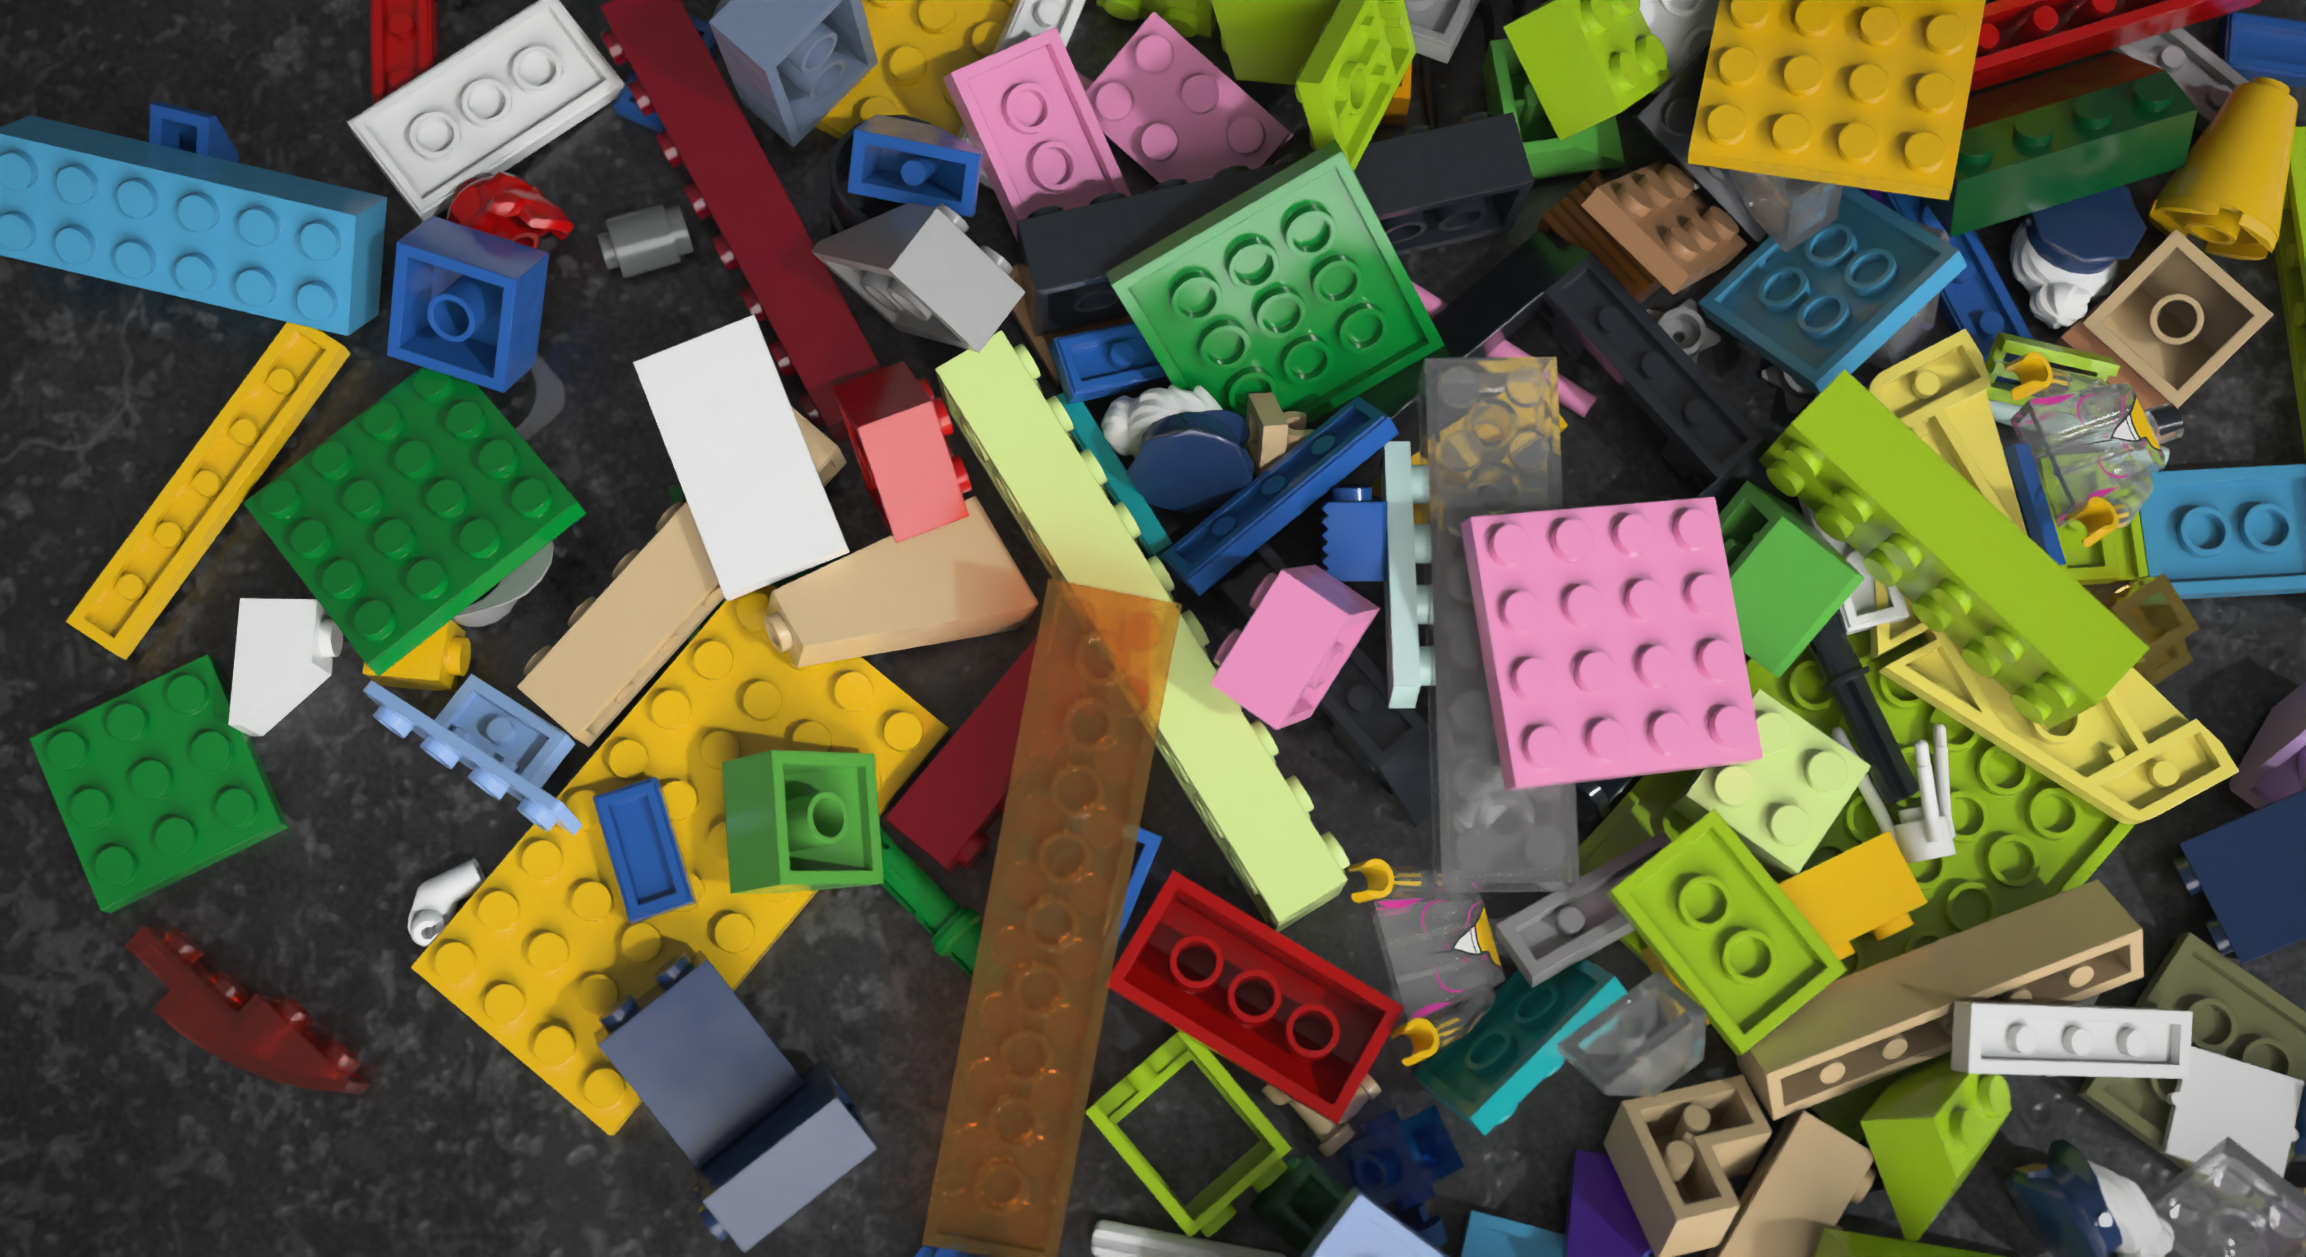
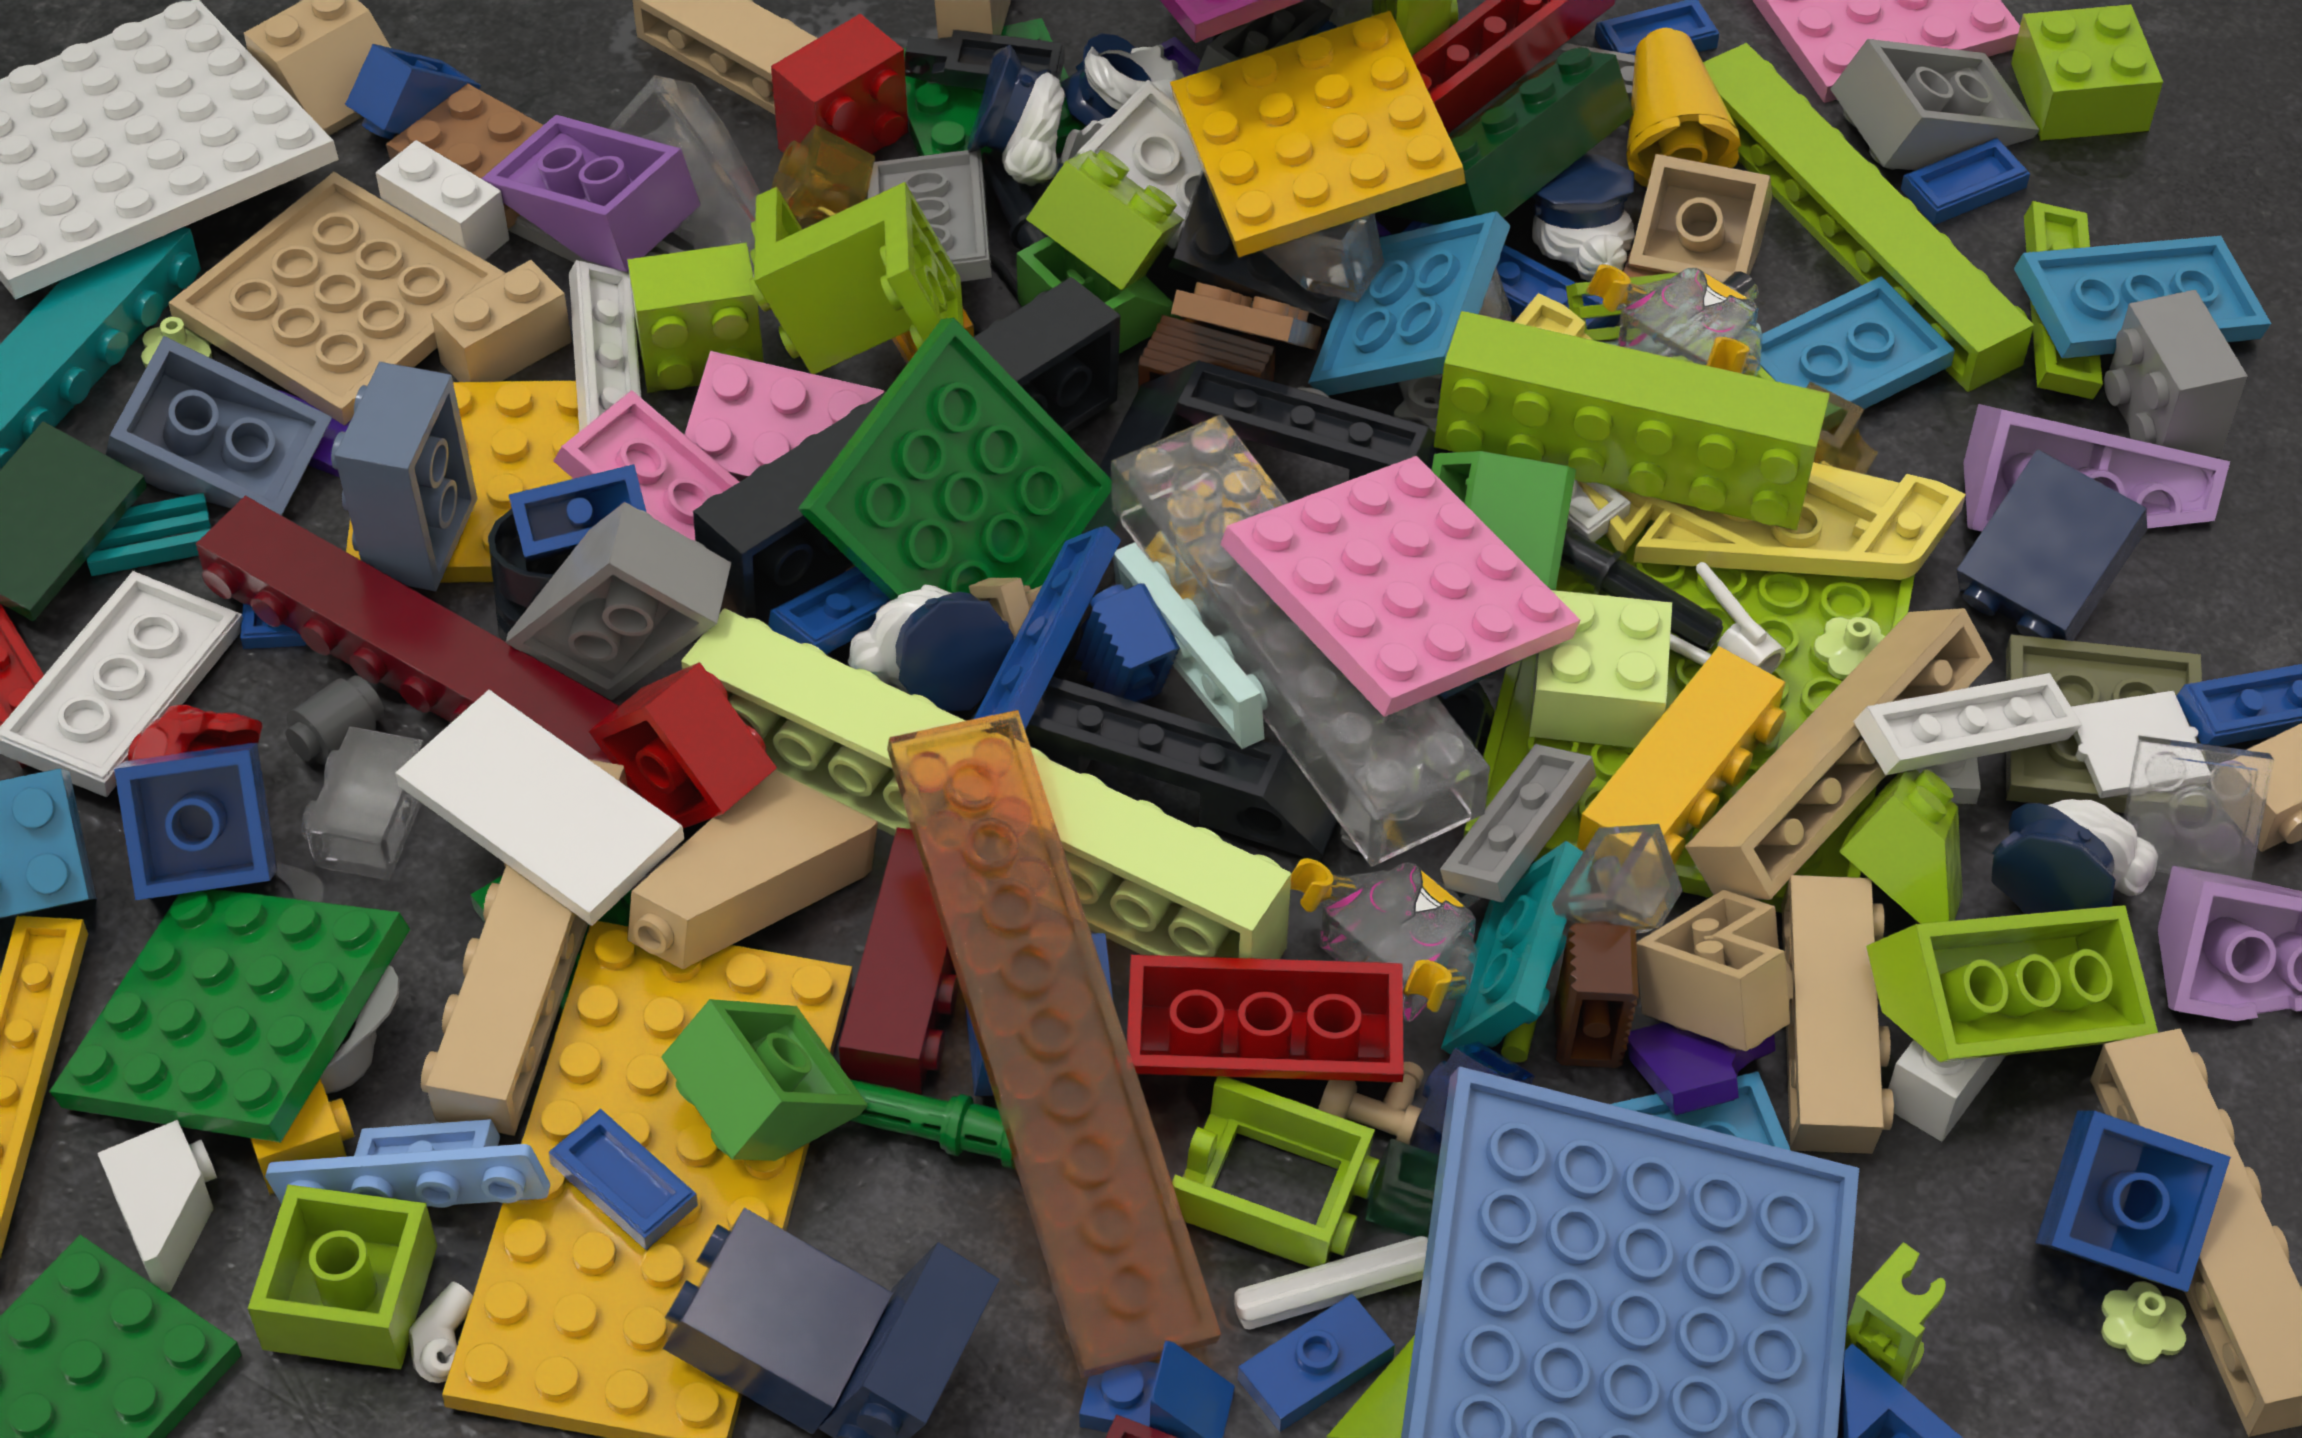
camera: 30 degrees left, 25 degrees down
bright pink brick [1210,565,1380,730] -> none
lime plate [1606,808,1847,1055] -> none
none -> lime brick [248,1184,437,1370]
none -> clear brick [301,726,425,881]
none -> reddish brown brick [1554,921,1639,1068]
none -> yellowish green plant [1814,617,1885,680]

